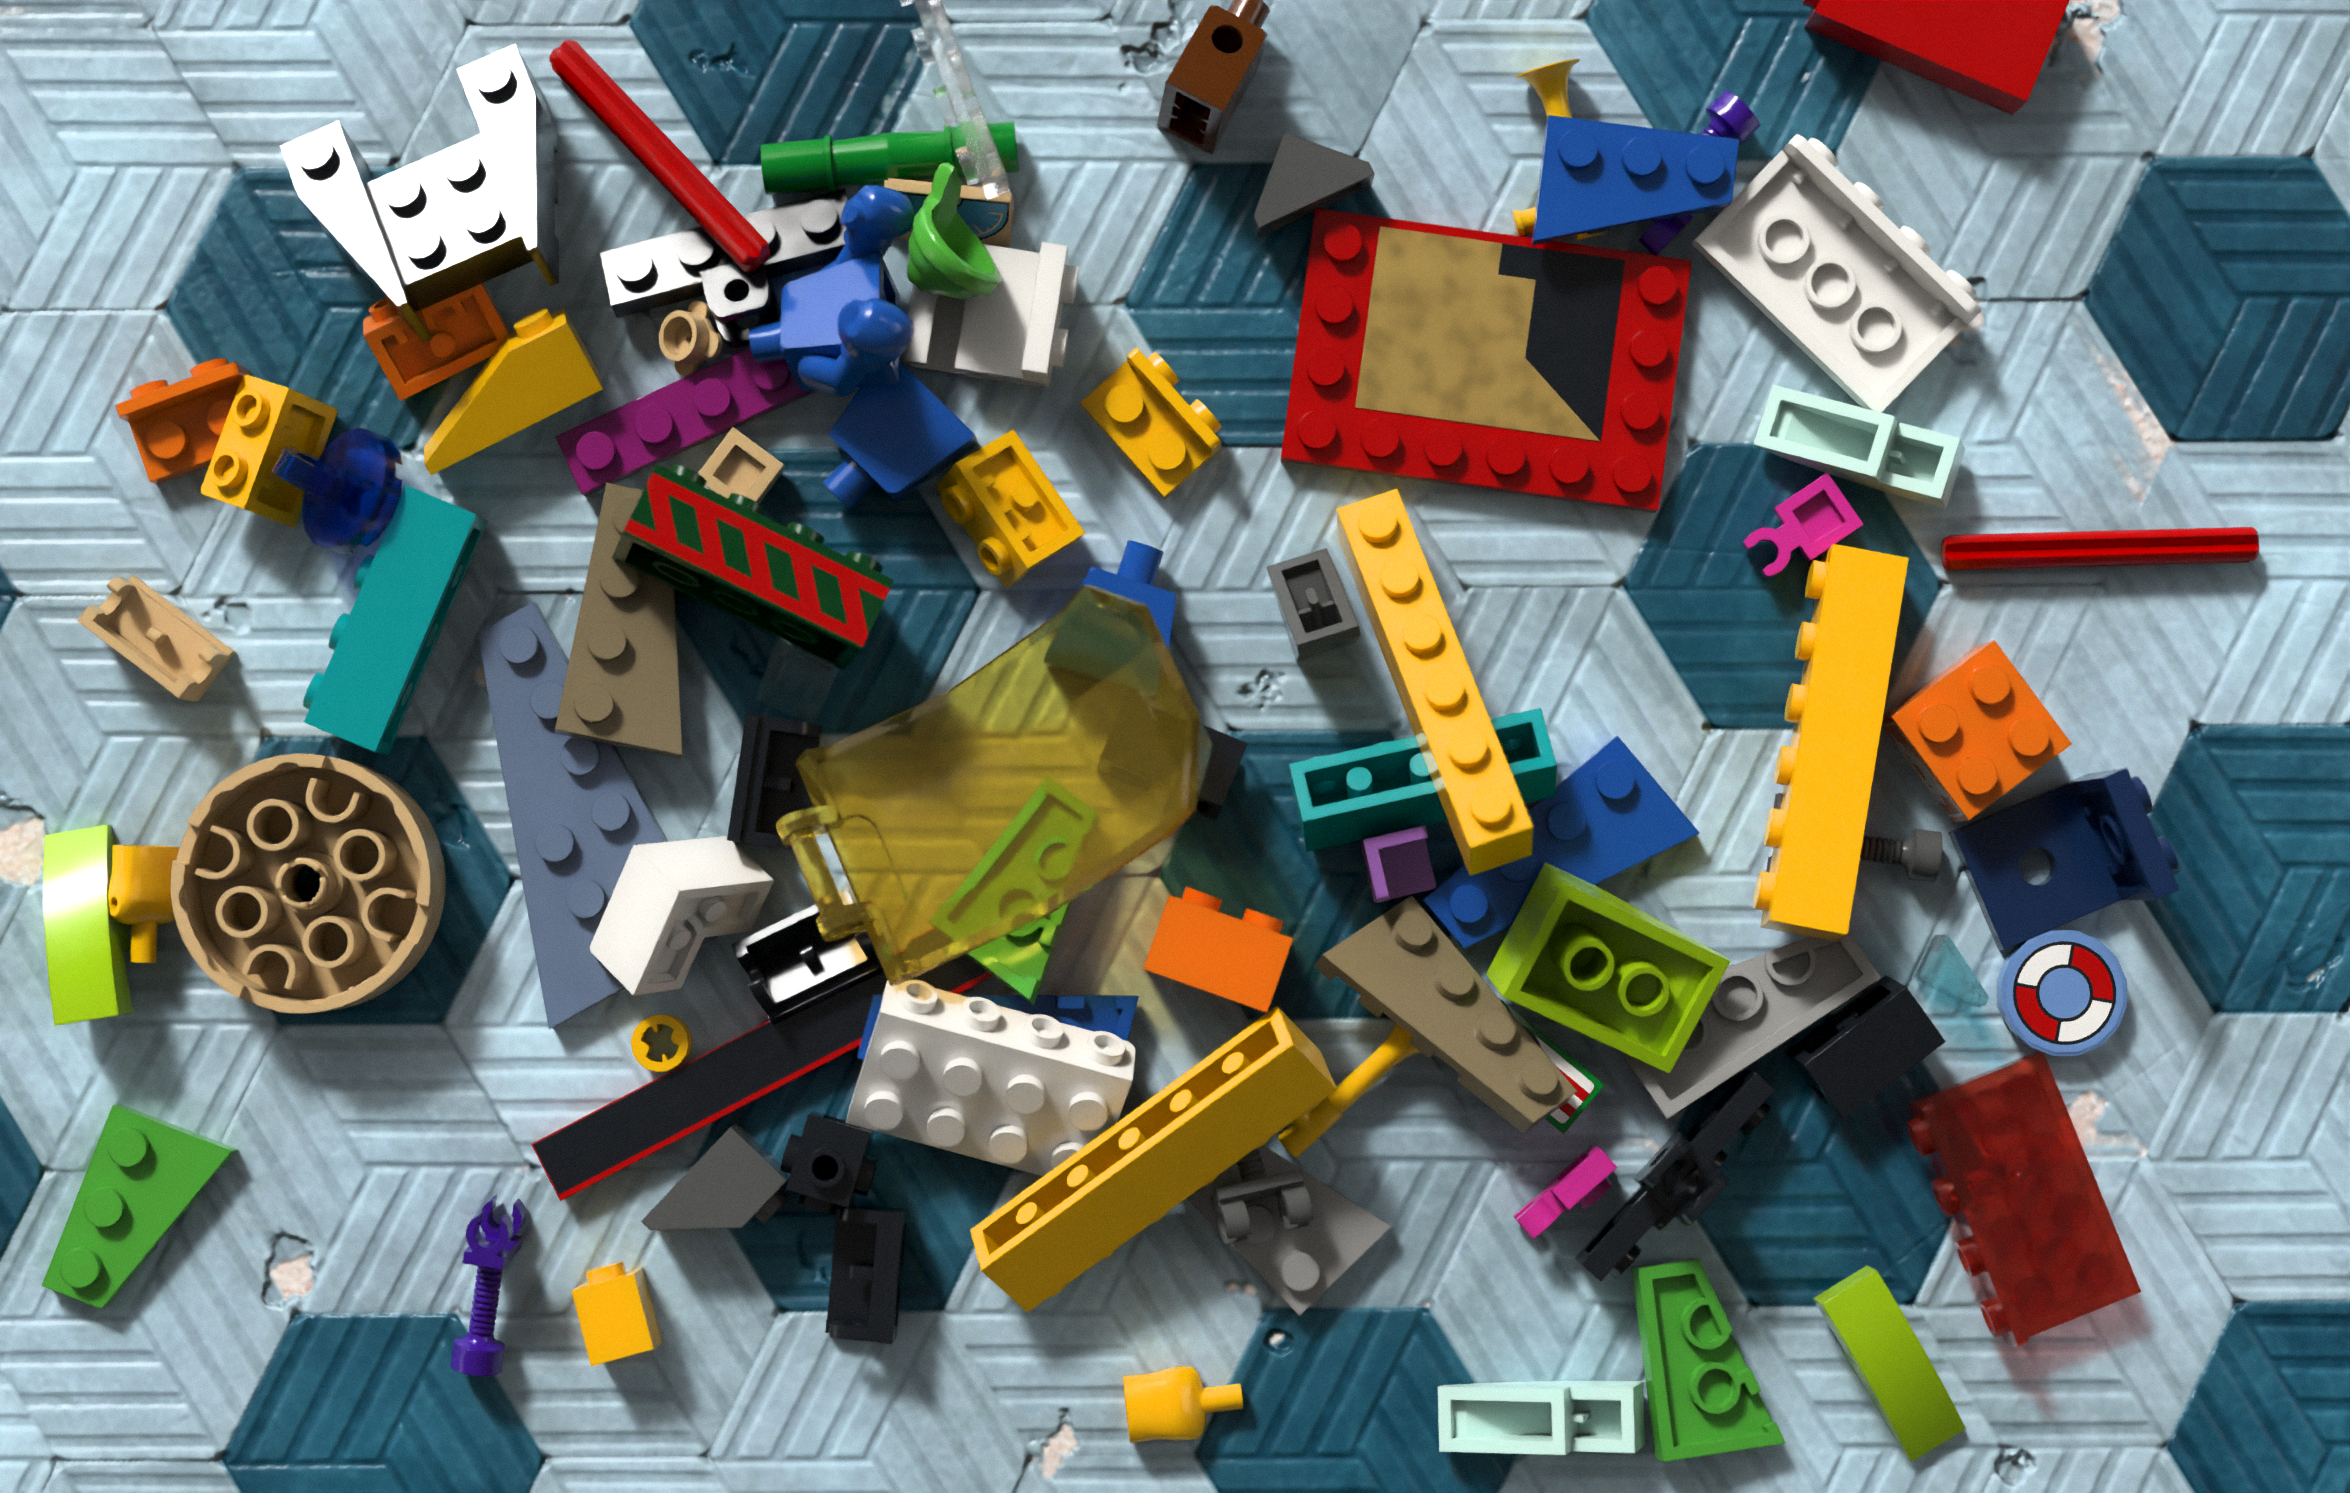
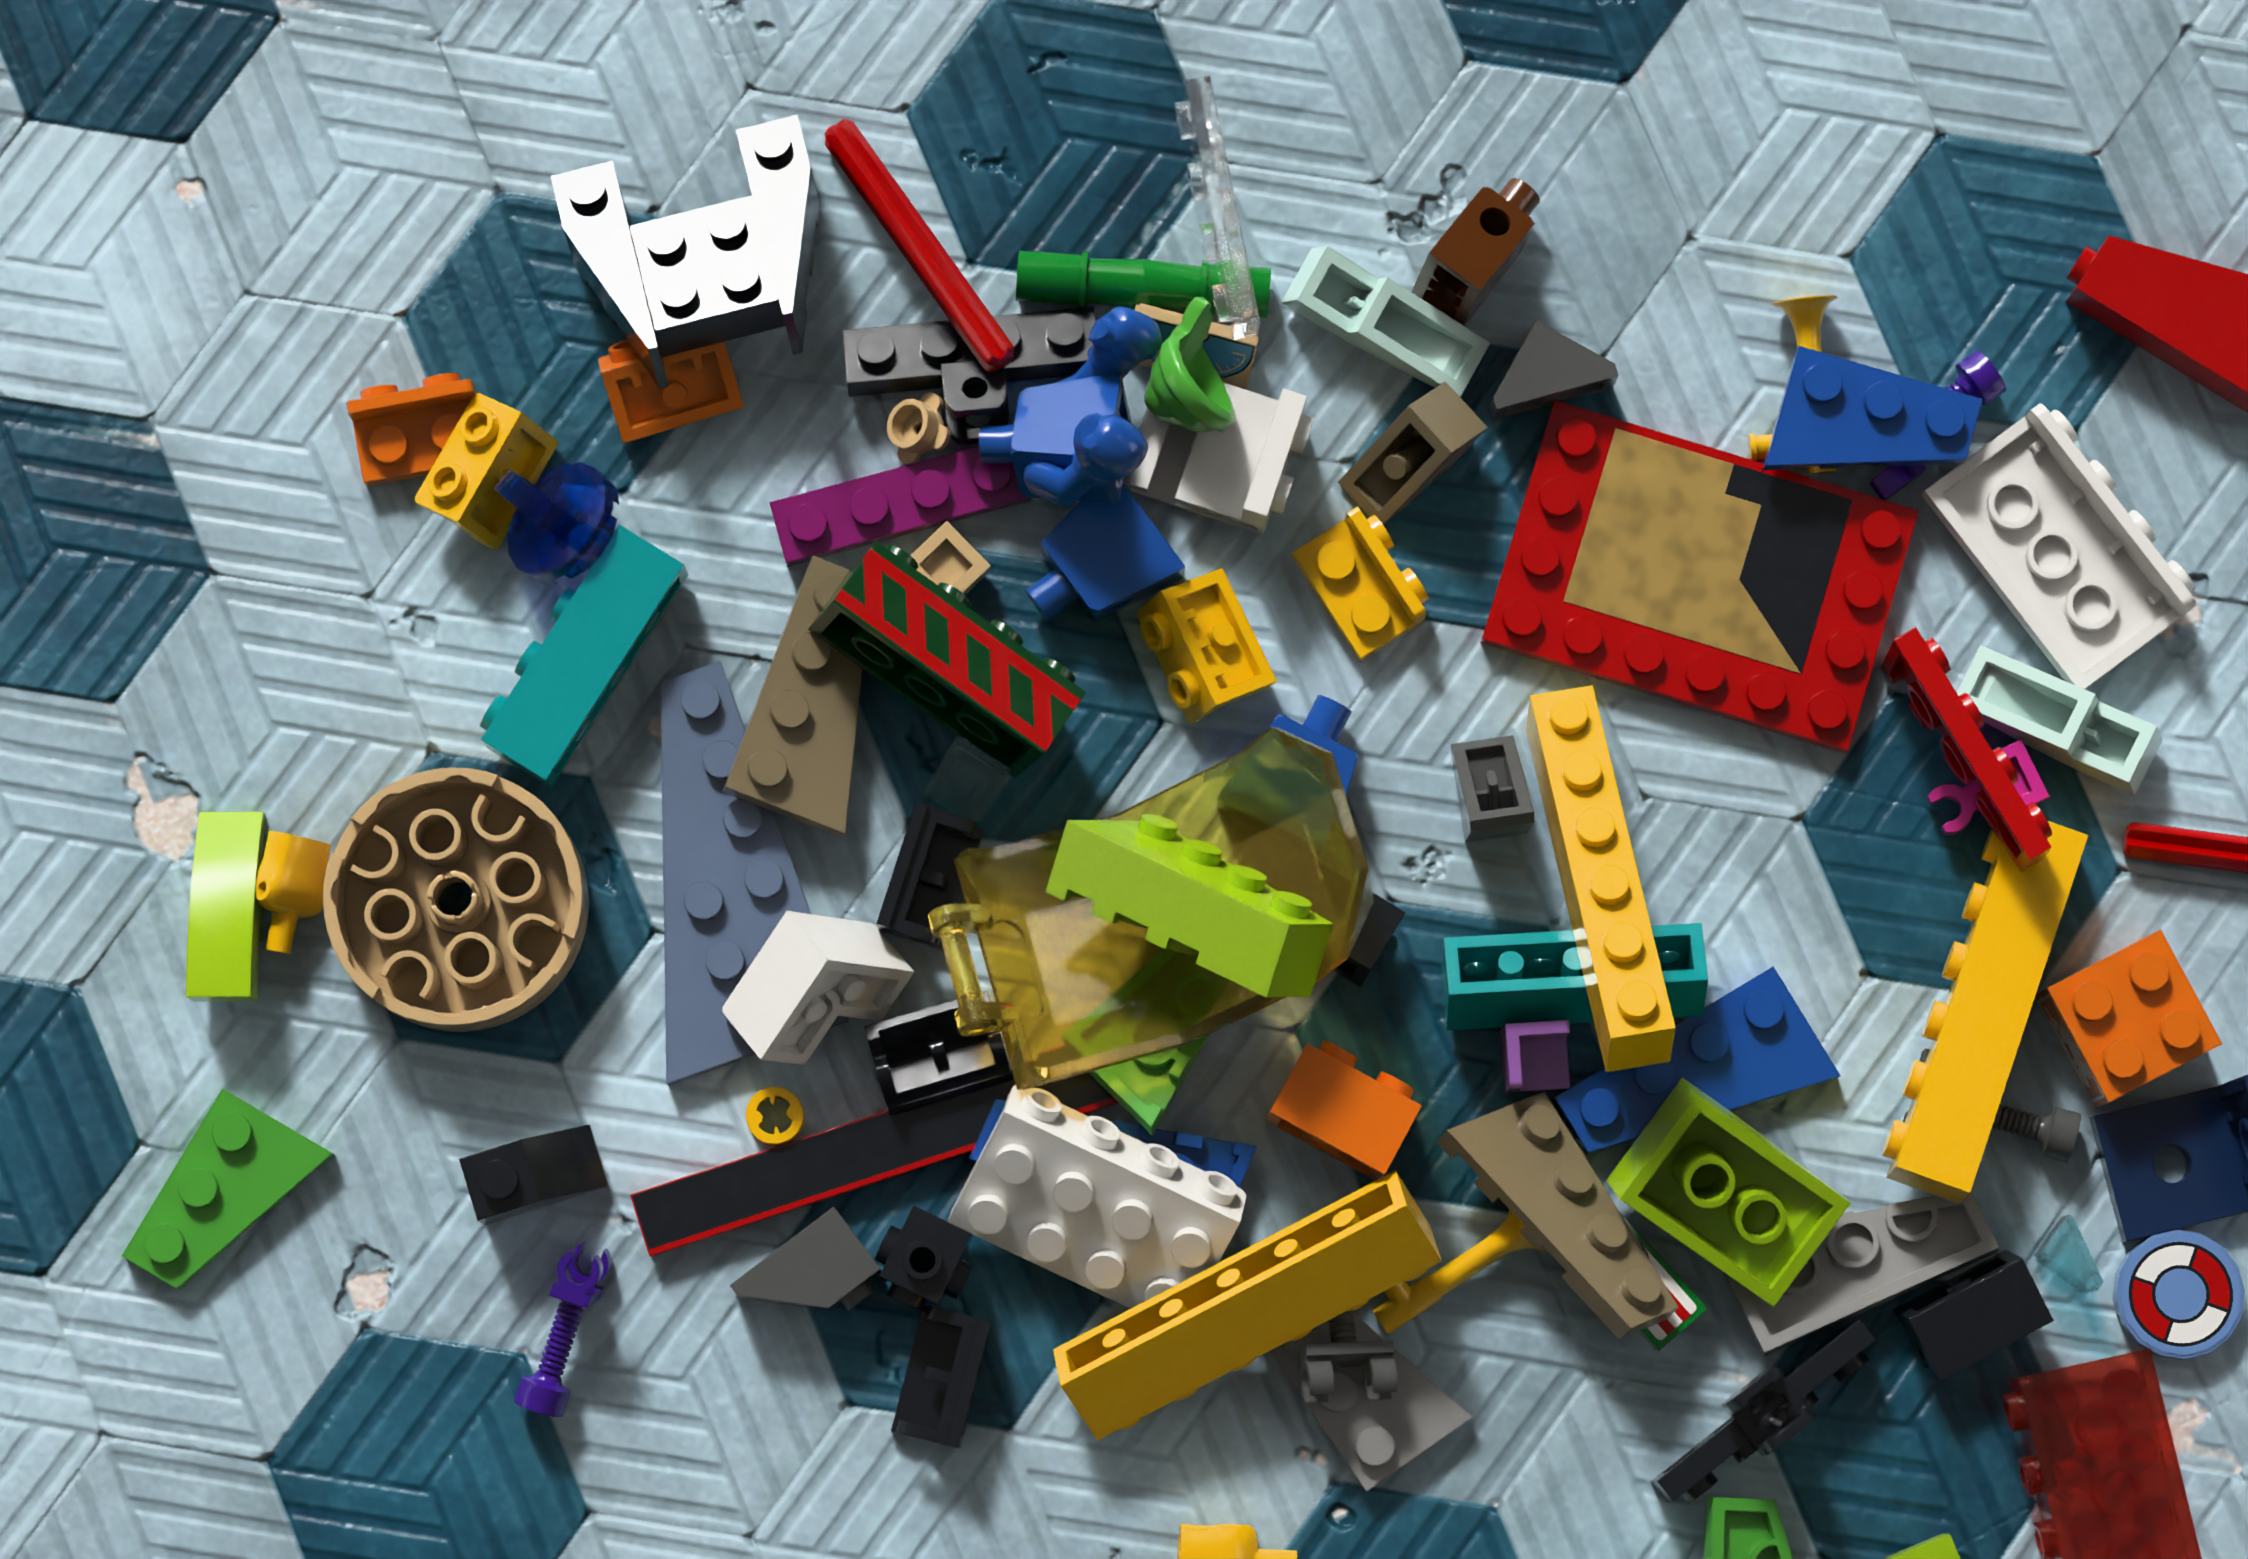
camera: 10 degrees right, 5 degrees down
tan hinge [77,575,236,702] -> none
yellow slope [424,307,603,475] -> none
yellow brick [571,1261,663,1366] -> none
dark pink plate [1513,1144,1617,1239] -> none
none -> black slope [459,1125,609,1225]
none -> lime wedge [1045,814,1334,998]
none -> light aqua slope [1281,246,1490,397]
none -> dark tan slope [1338,381,1488,525]
none -> red wing [1881,627,2052,872]

